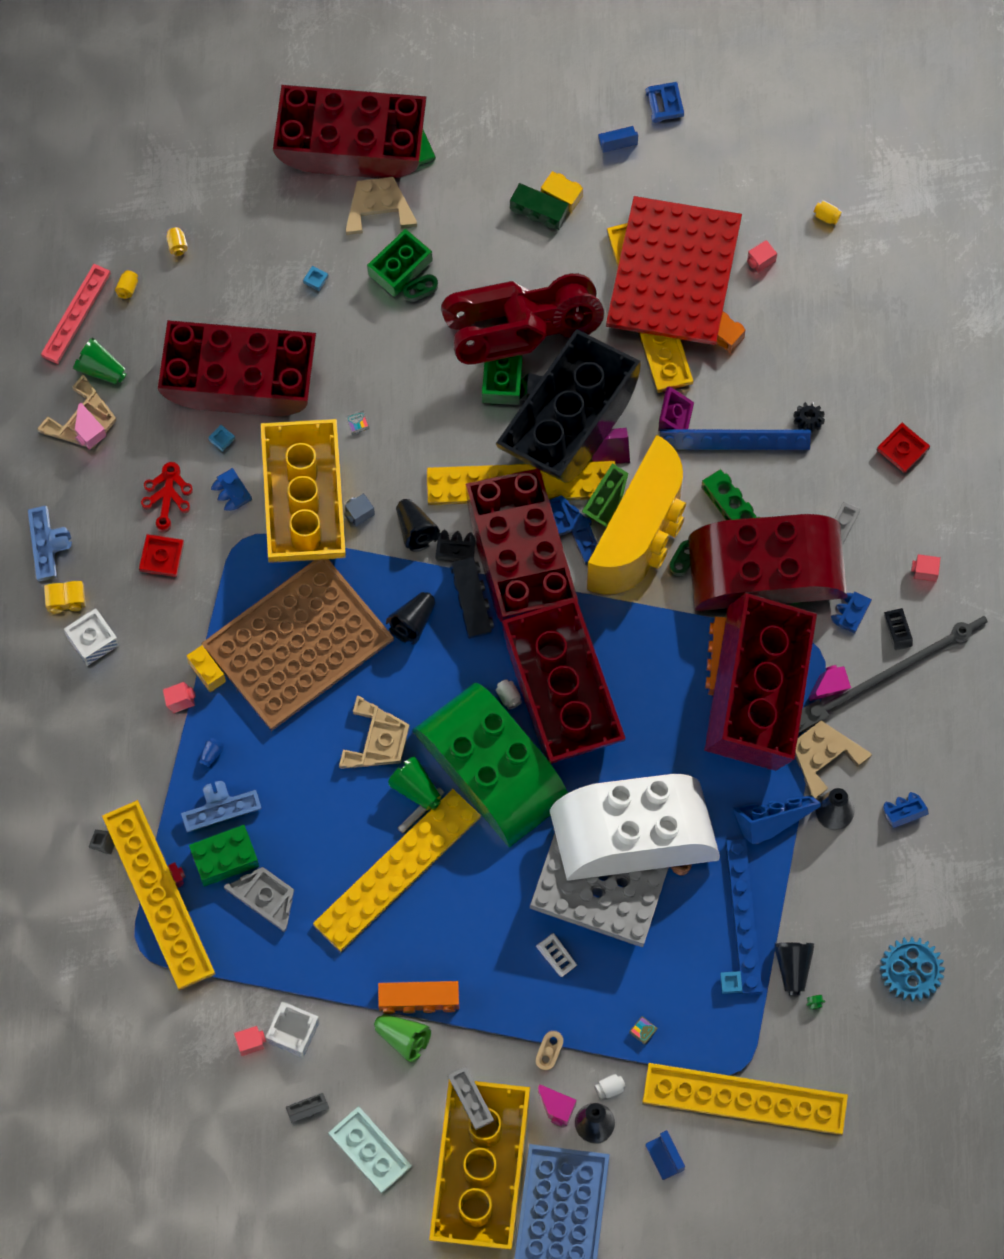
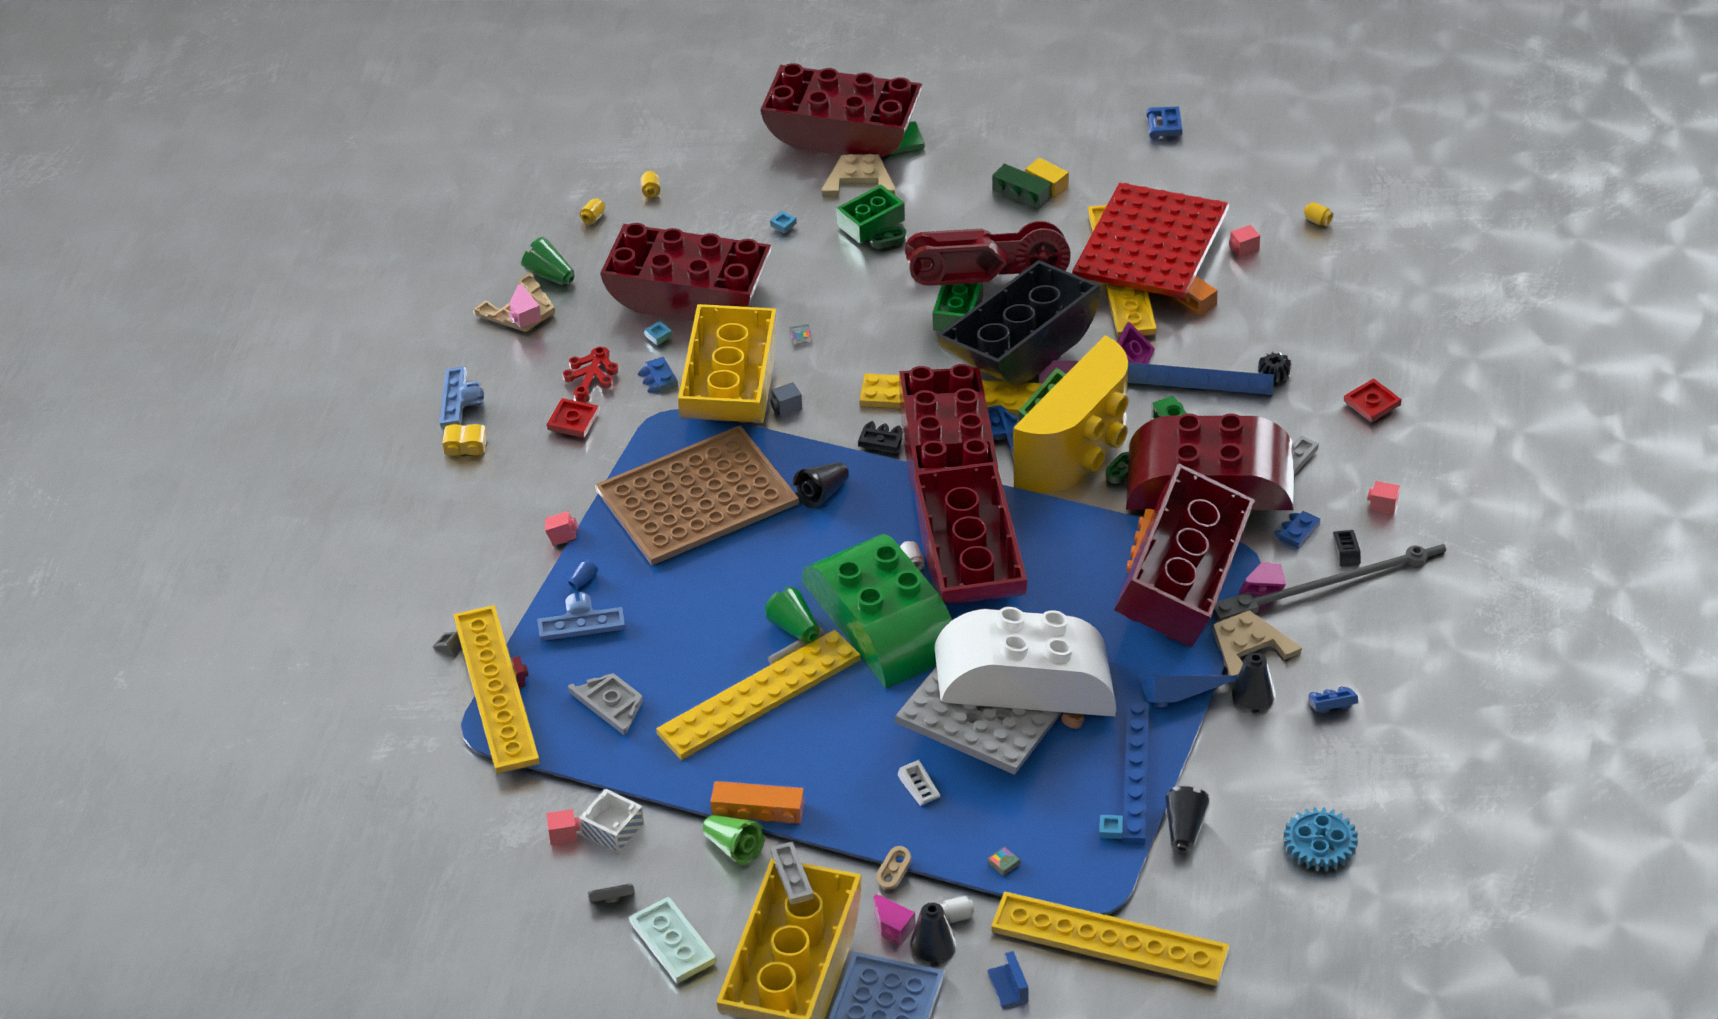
camera: 10 degrees right, 25 degrees down
coral plate [41,264,111,364] -> none
white container [64,608,119,666] -> none
yellow brick [186,645,226,692] -> none
green brick [189,825,259,887] -> none
tan wing [339,696,409,769] -> none
black cone [396,499,440,552] -> none
black wedge [450,557,494,639] -> none
blue panel [598,126,639,153] -> none
green plate [806,995,825,1010] -> none

